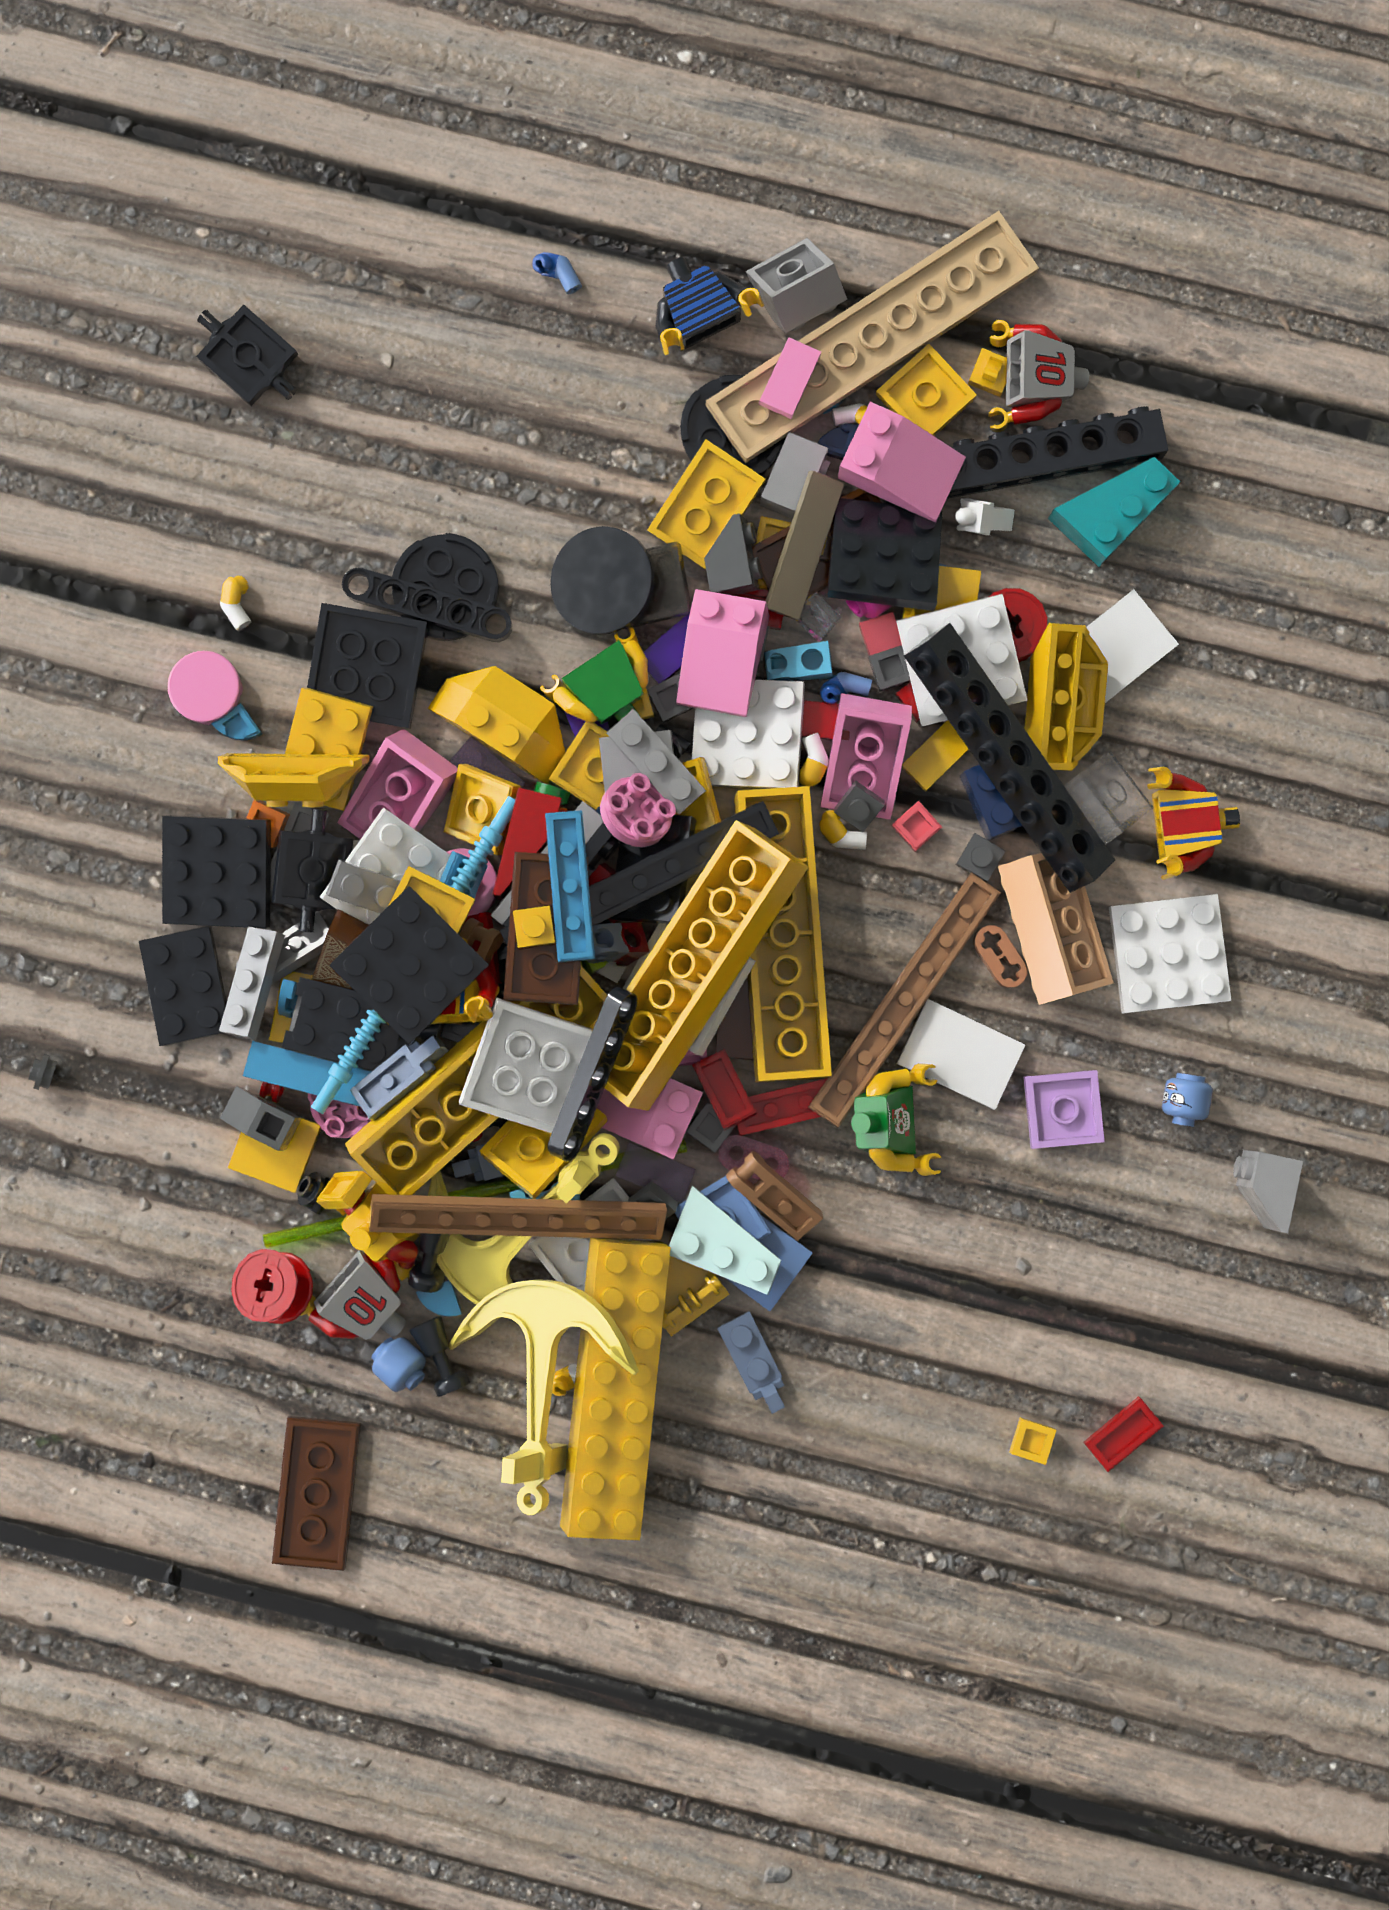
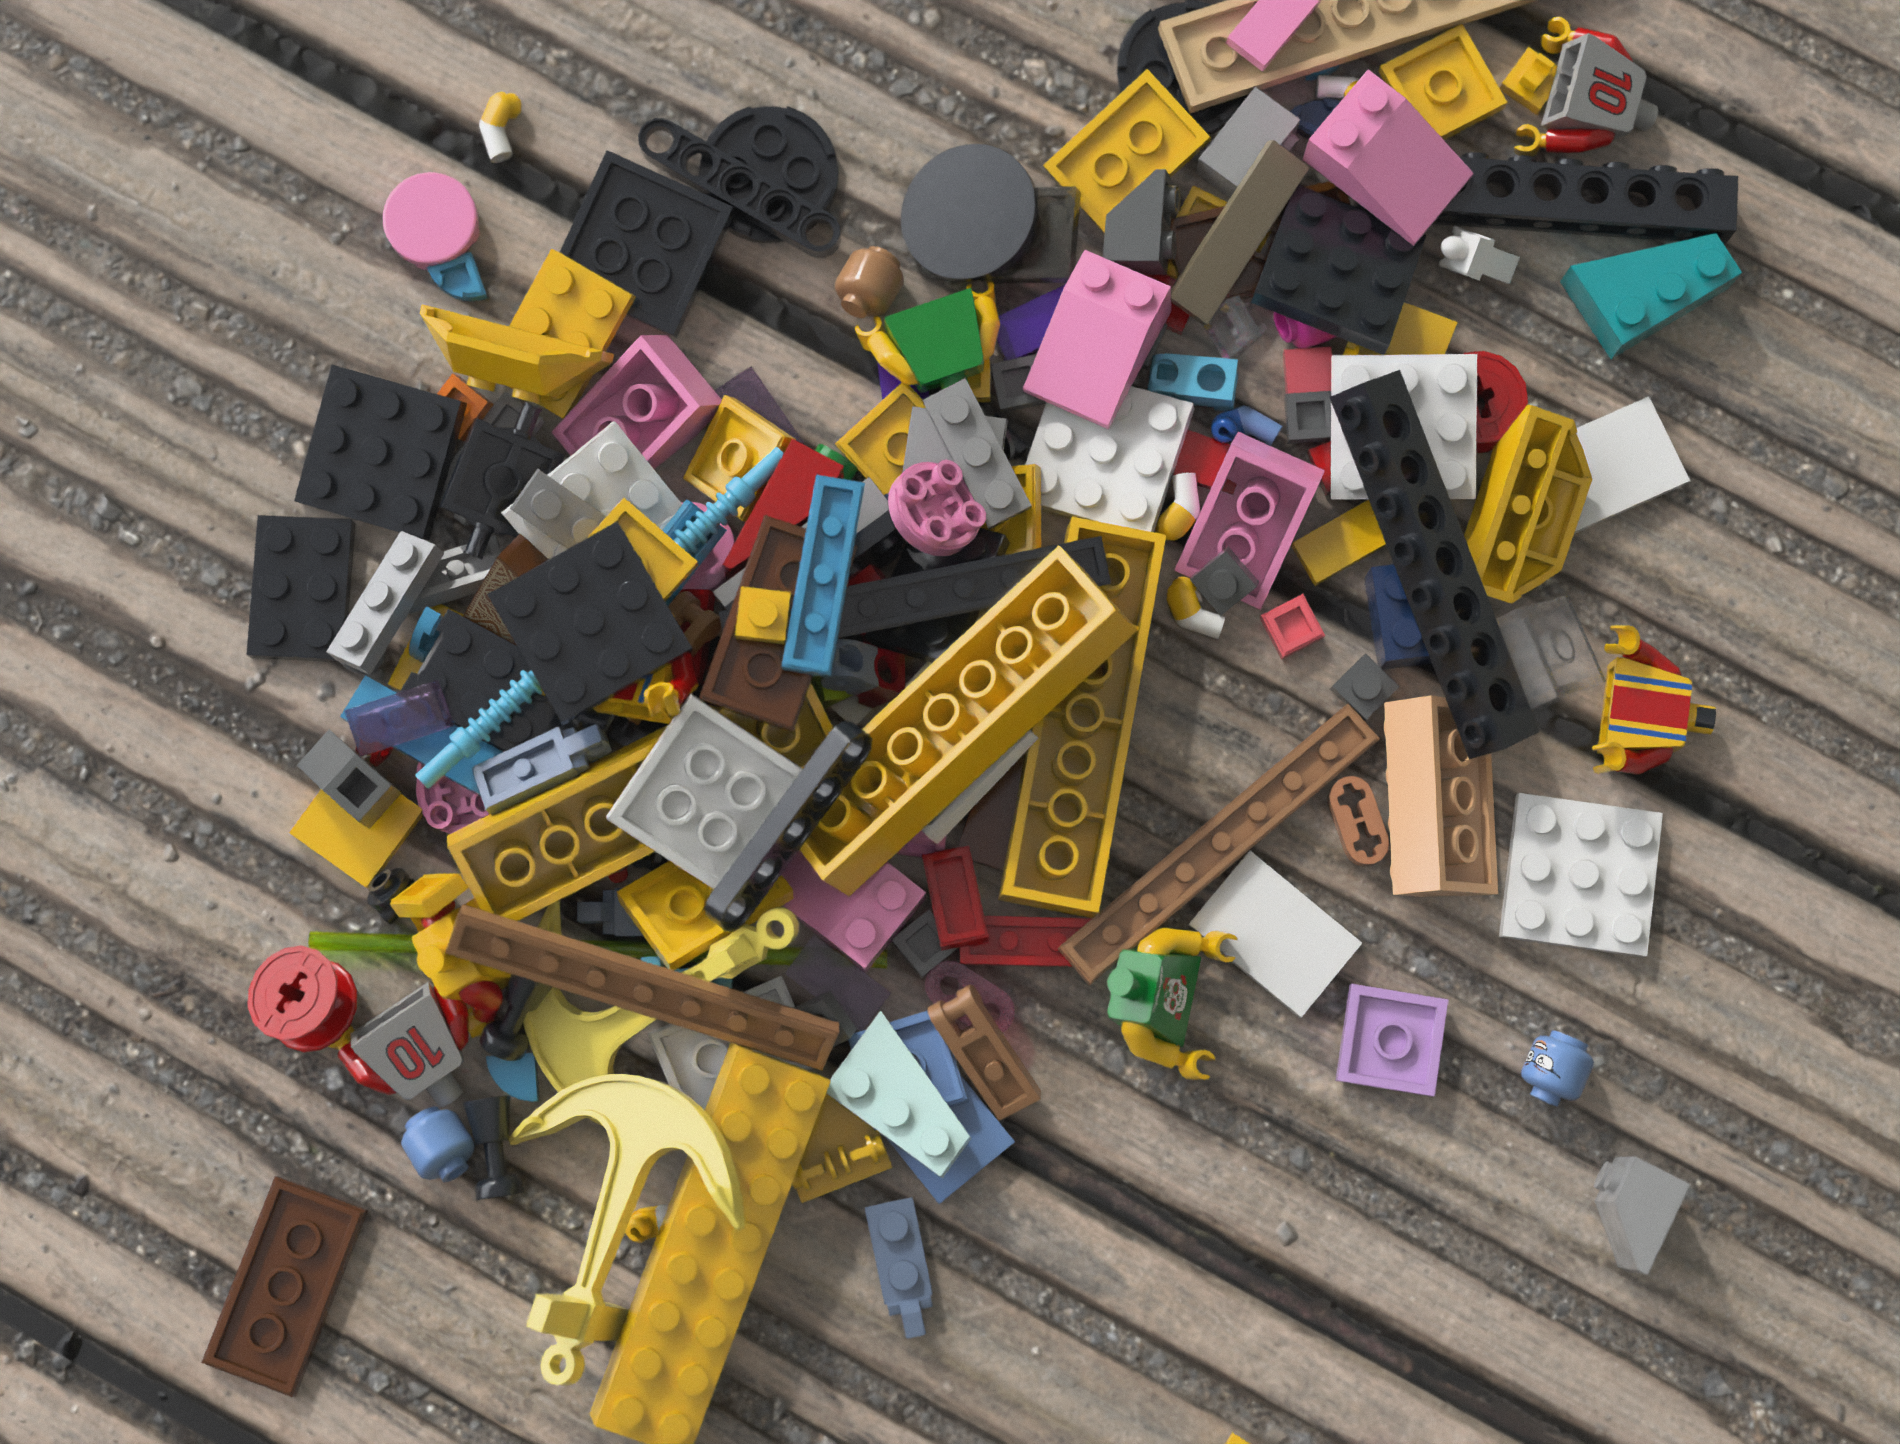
camera: 15 degrees right, 5 degrees down
dark grey plate [28,1054,57,1090] -> none
yellow wedge [428,666,566,784] -> none
none -> clear purple plate [344,680,454,756]
none -> medium nougat head [834,246,904,319]

